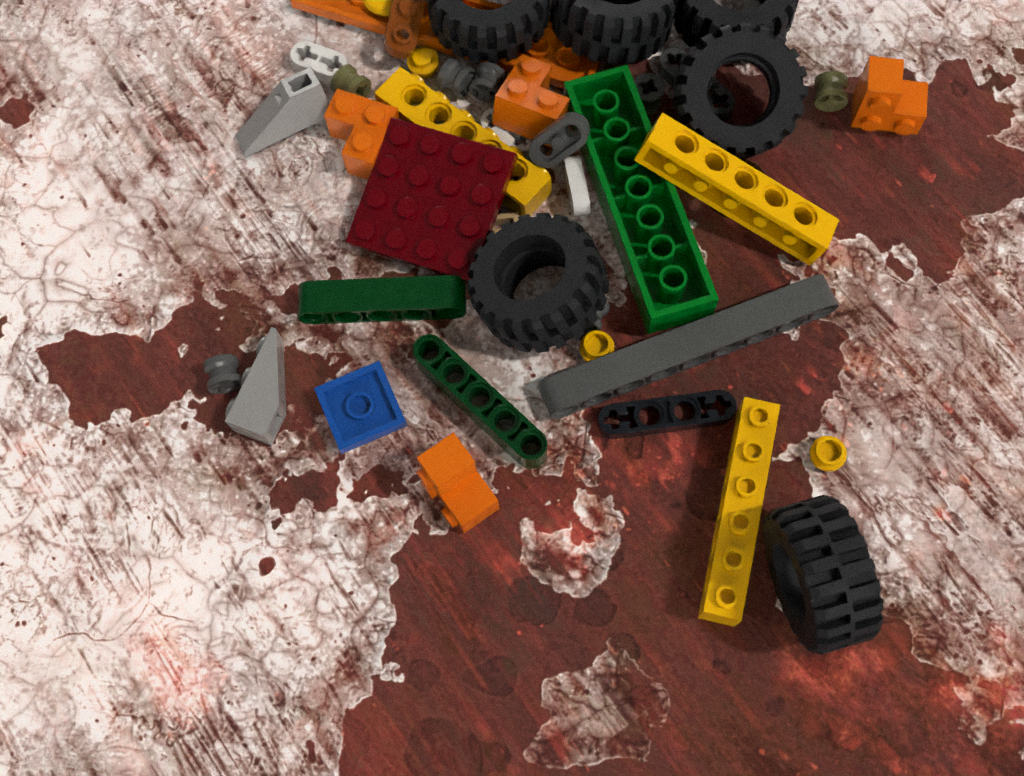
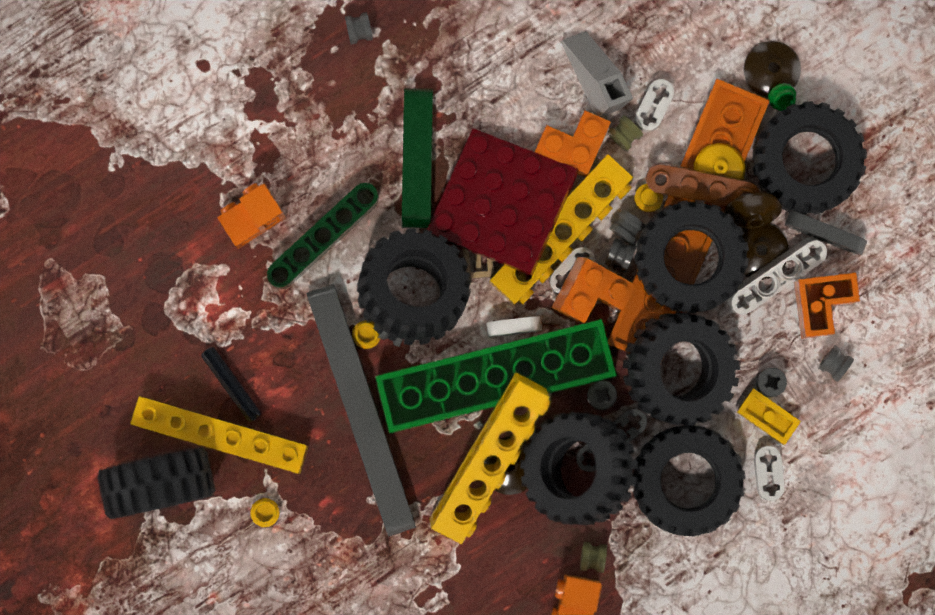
camera: 85 degrees right, 15 degrees up
light grey slope [225,327,287,446] -> none
blue plate [314,361,407,454] -> none
dark grey plate [529,112,590,168] -> none
black beam [598,390,737,439] -> none
none -> black axle [201,347,261,422]

